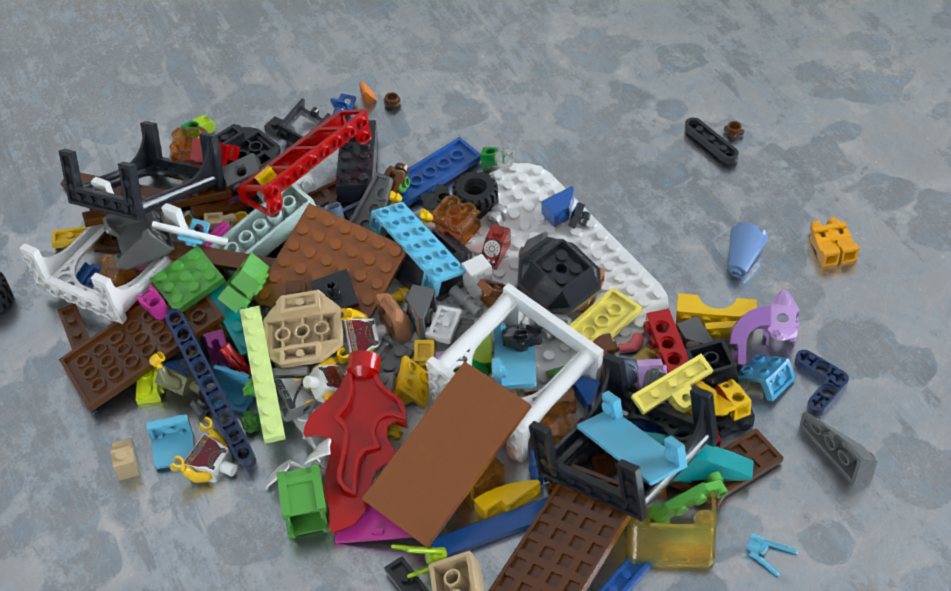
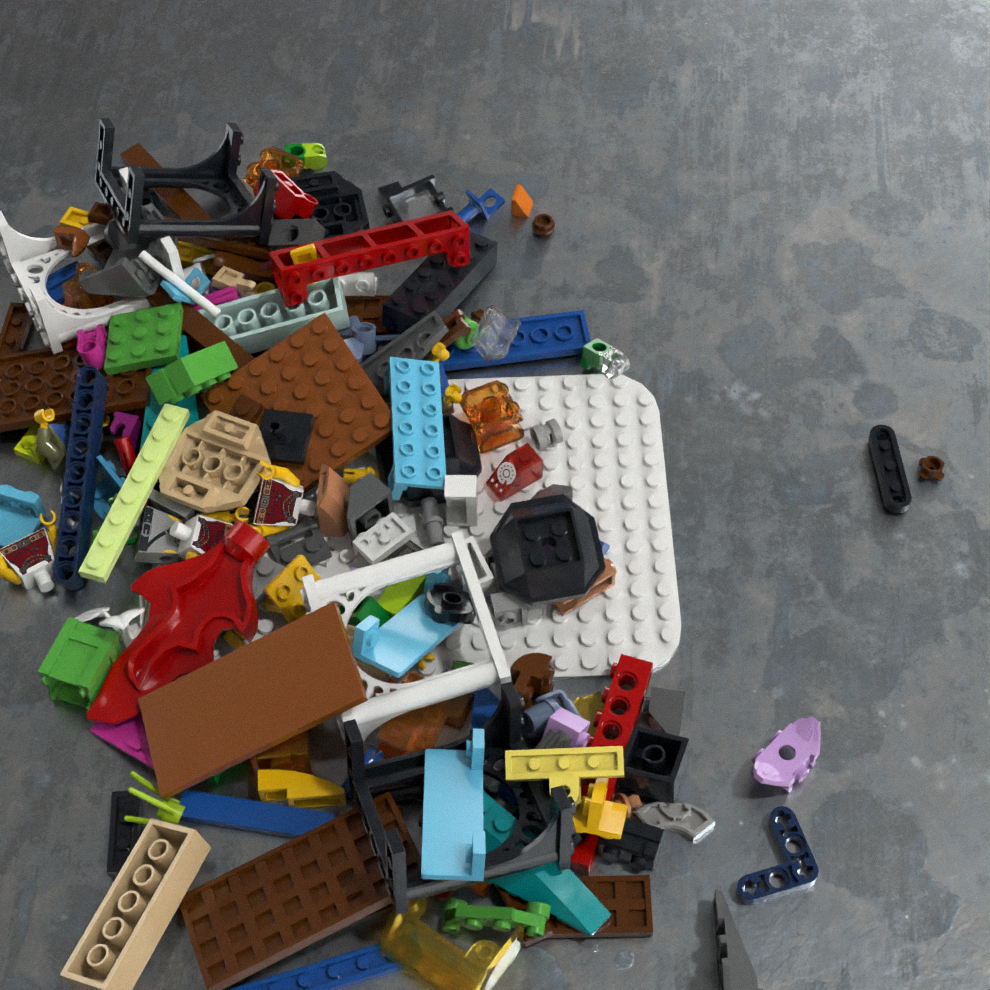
camera: 30 degrees right, 5 degrees up
yellow bracket [413,340,435,368] -> none
black plate [420,184,453,210] -> none
black tyre [452,171,499,219] -> none
dark orange slope [477,279,505,308] -> none
blue slope [541,186,574,227] -> none
black tile [568,202,591,229] -> none
light yellow plate [569,287,643,342] -> none
coral arm [619,332,644,354] -> none
yellow arch [676,293,757,326] -> none
yellow plate [704,321,737,341] -> none
yellow leg [716,379,752,421] -> none
medium blue cone [727,222,768,277] -> none
medium lavender arch [727,306,771,367] -> none
dark azure bracket [738,354,796,401] -> none
light orange hips [810,217,860,267] -> none
none -> dark orange plate [53,225,90,258]
none -> clear bracket [470,305,521,361]

